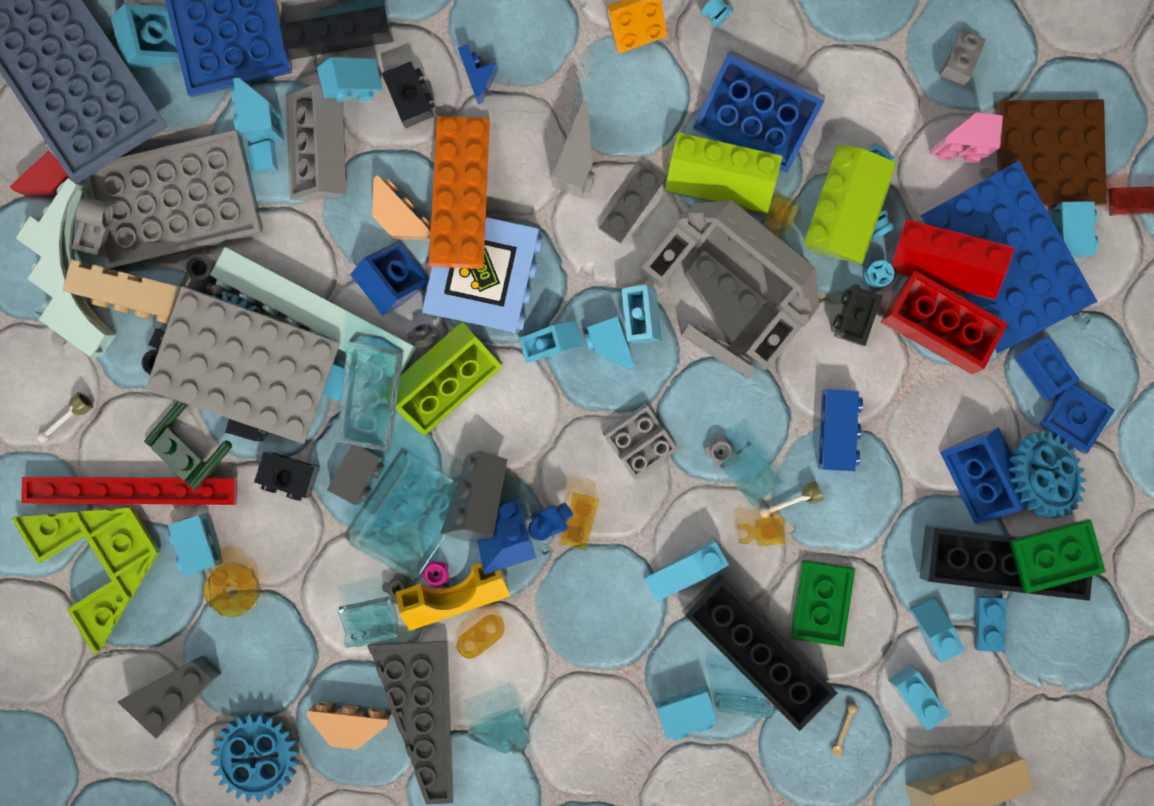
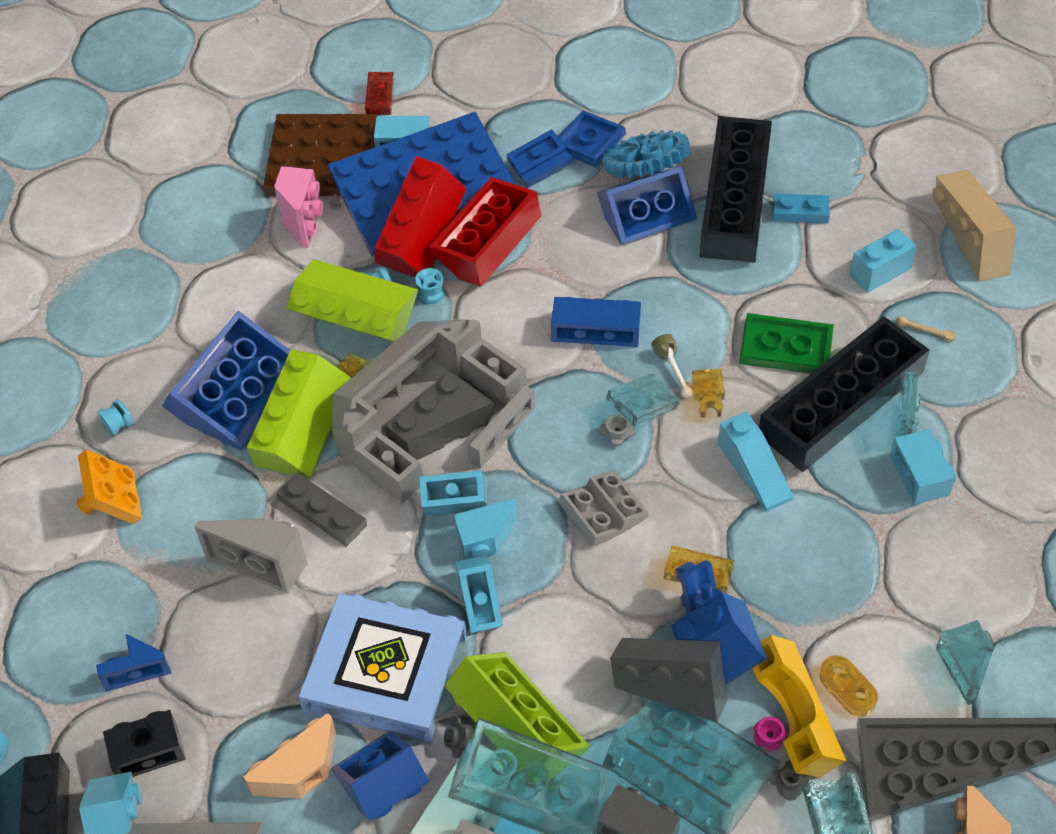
camera: 85 degrees left, 35 degrees down
orange plate [429,116,490,269] -> none
pearl dark grey bracket [832,284,882,346] -> none
medium azure slope [910,598,965,662] -> none
light grey plate [939,28,986,87] -> none
green tile [1009,519,1106,593] -> none

